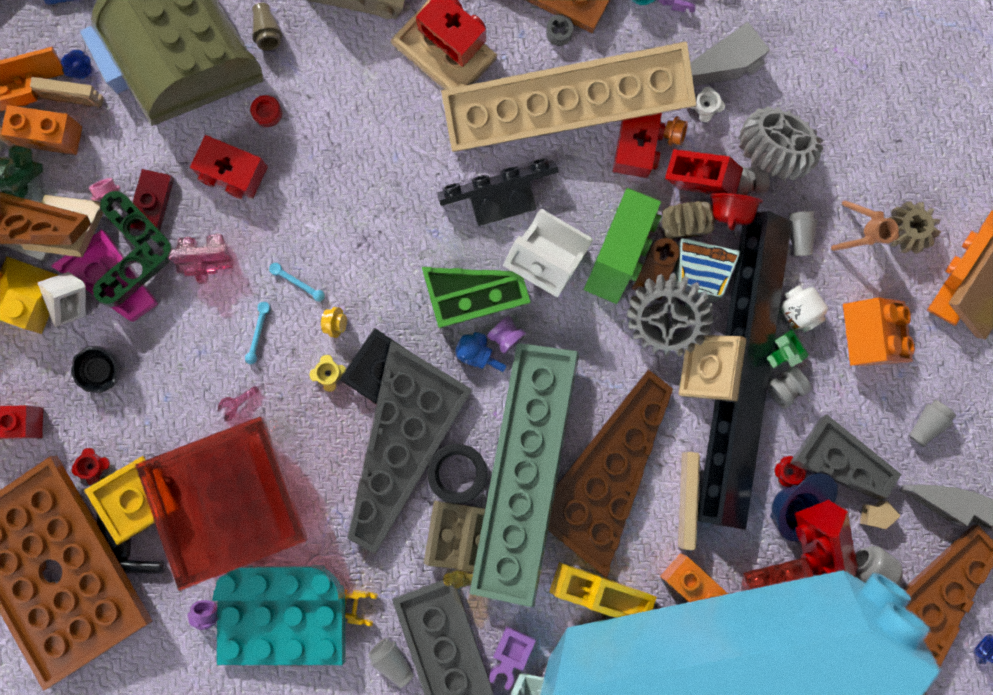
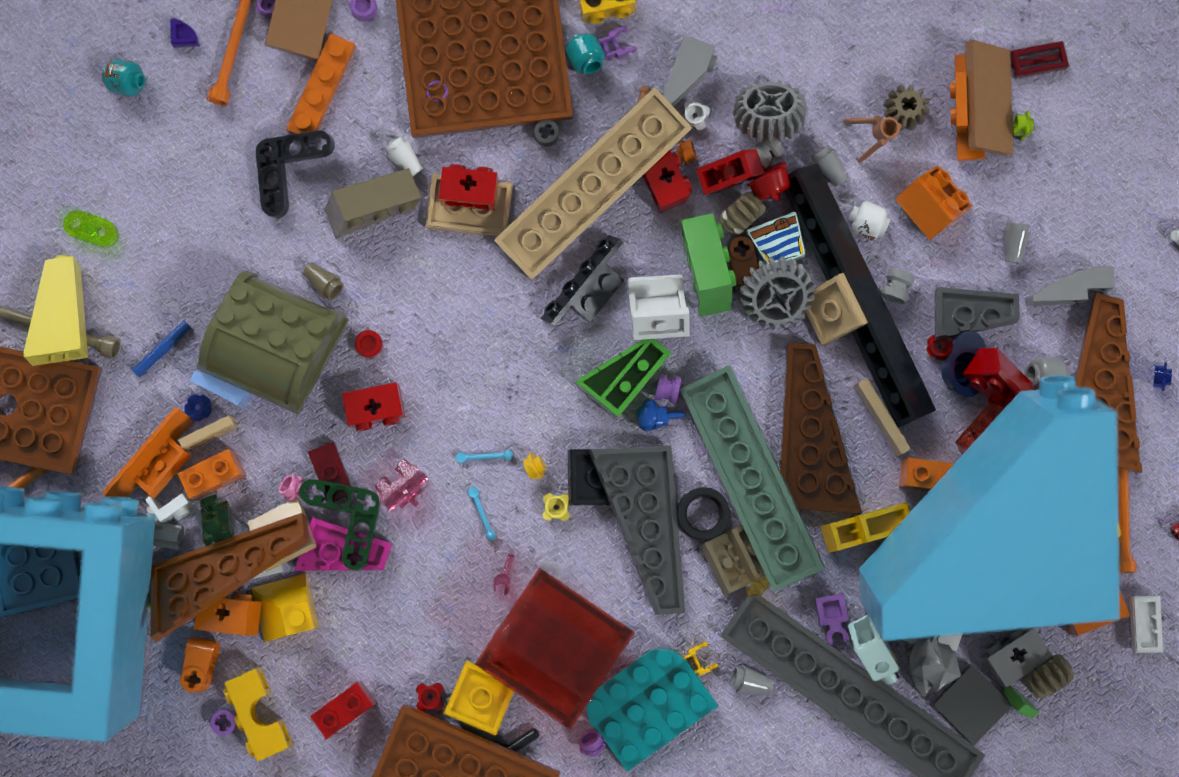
camera: 35 degrees left, 0 degrees up
white slope [37,272,86,327] -> none
black hair [71,346,122,393] -> none
green plate [766,329,809,368] -> none
tan piece [860,500,900,529] -> none

